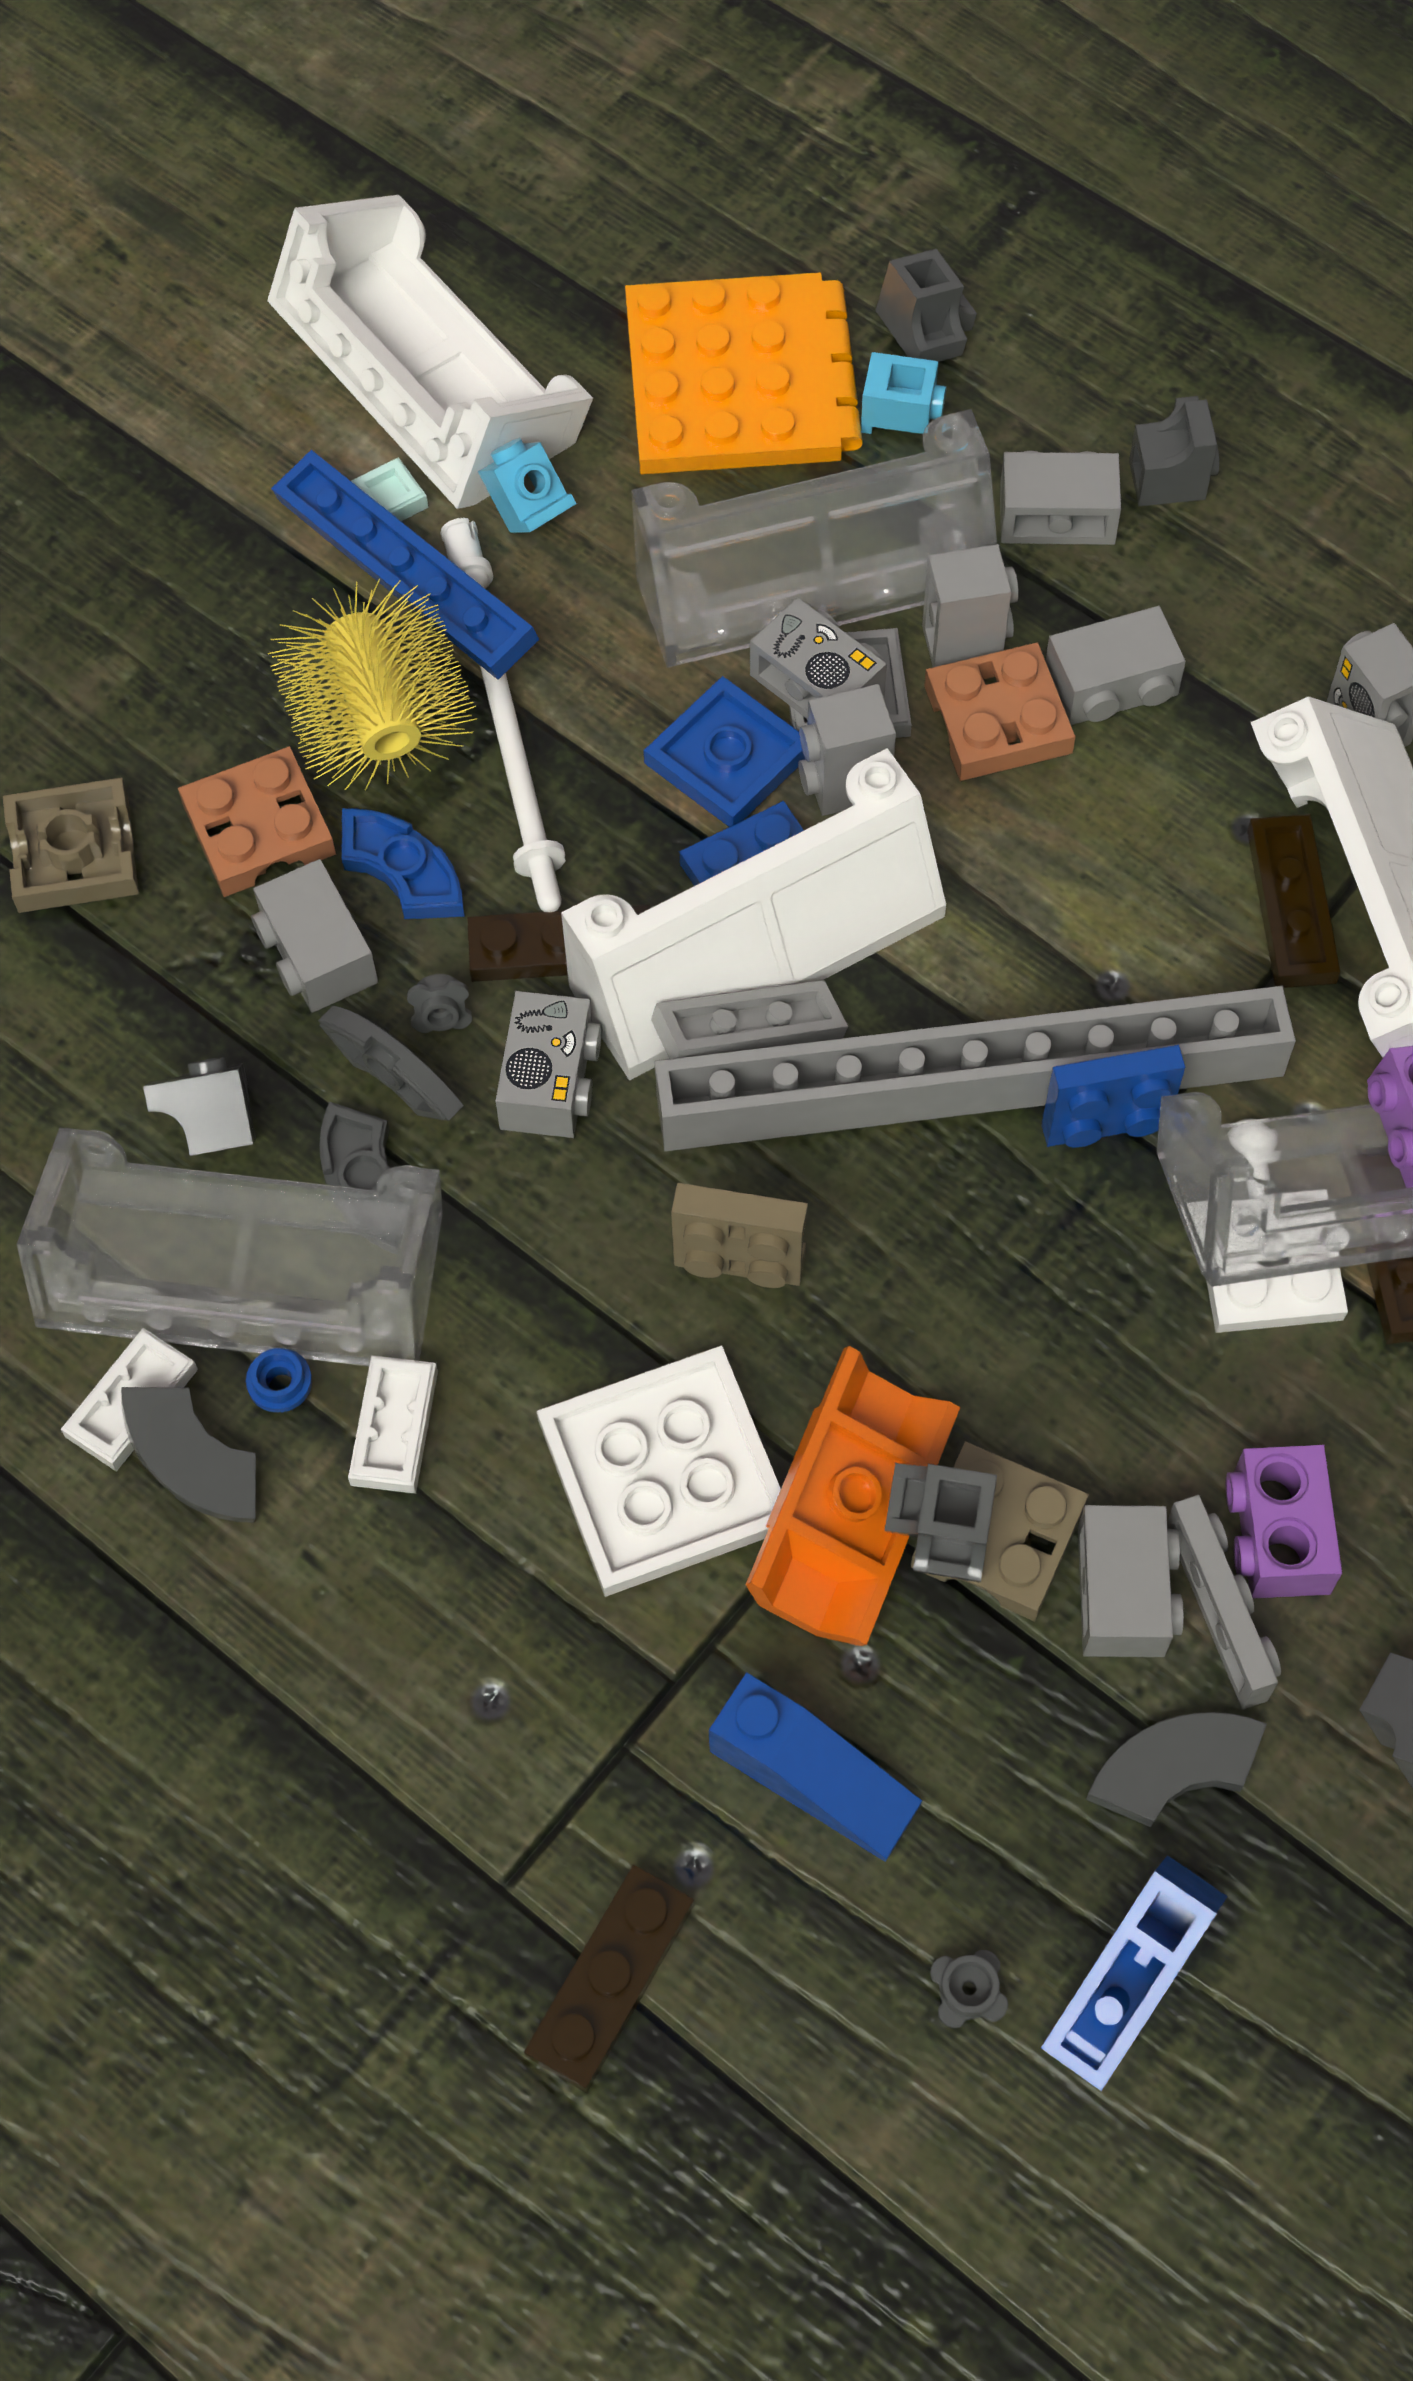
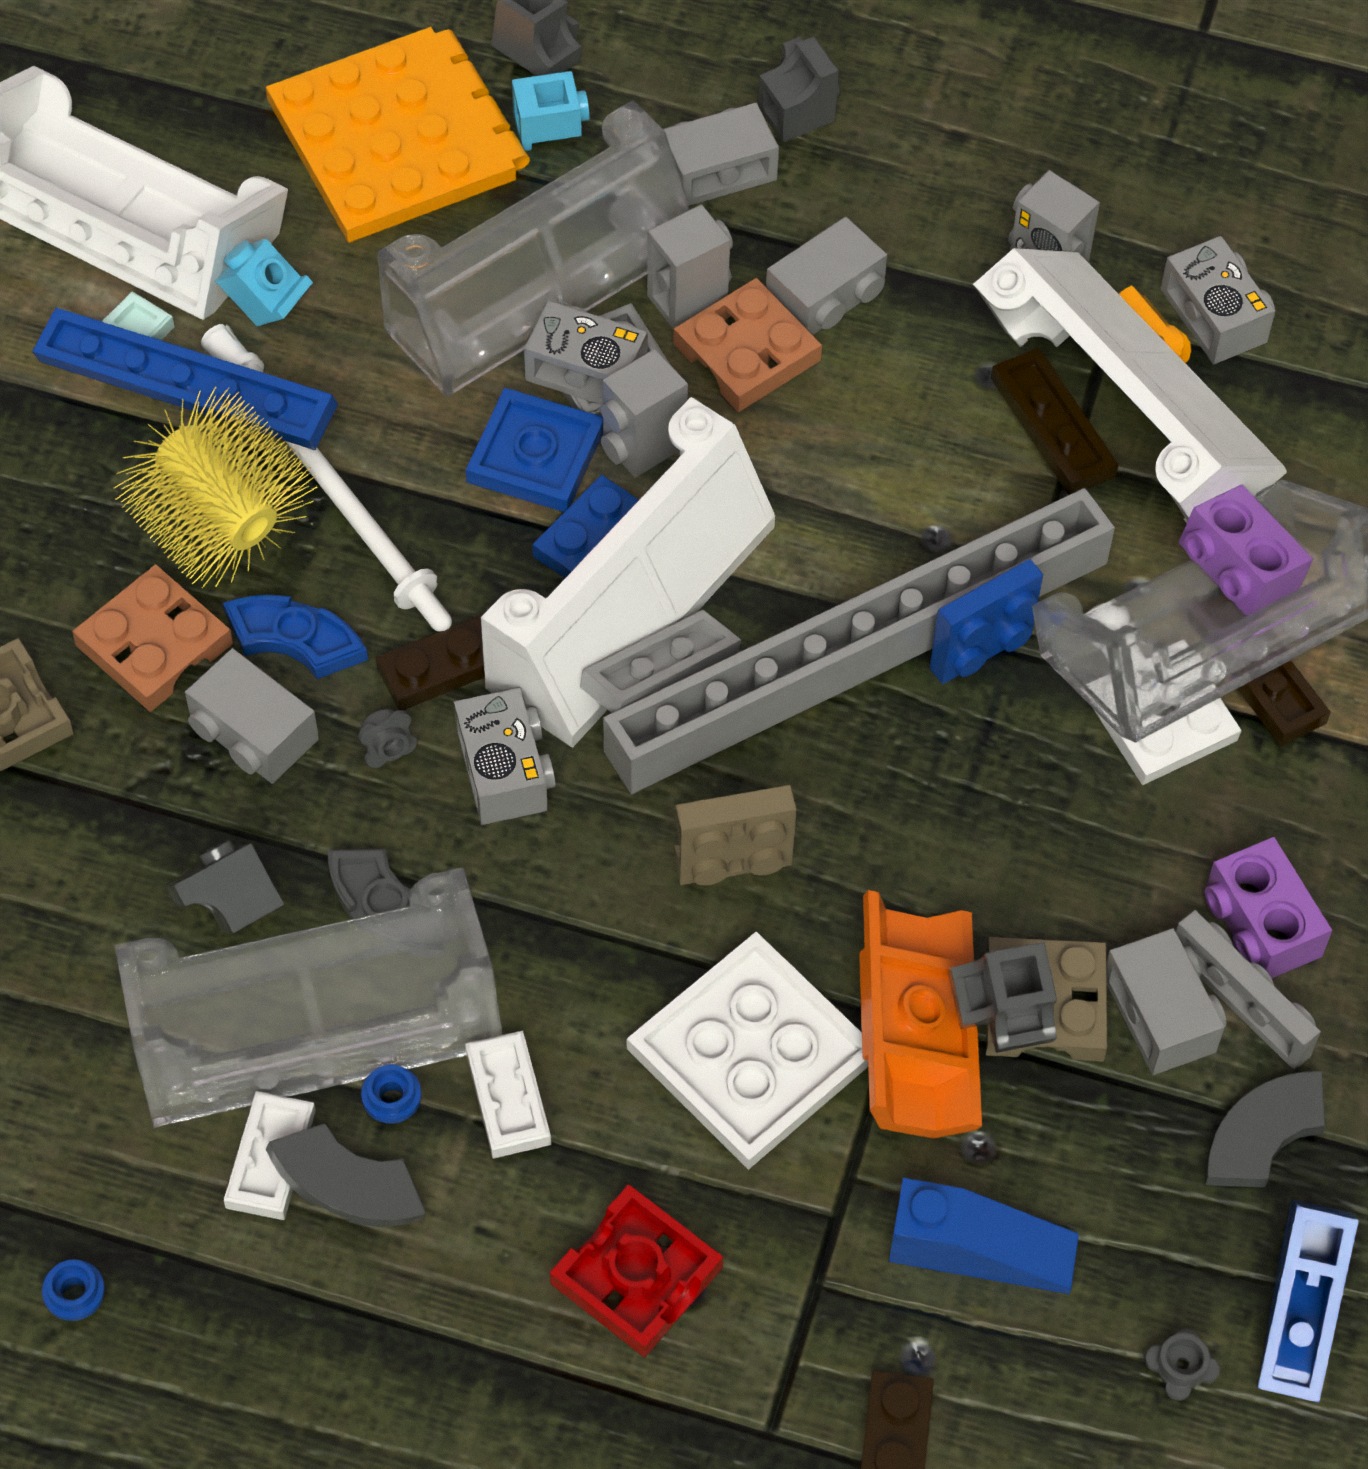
camera: 25 degrees left, 5 degrees down
dark grey tile [318,1006,464,1121] -> none
none -> red brick [550,1184,723,1358]

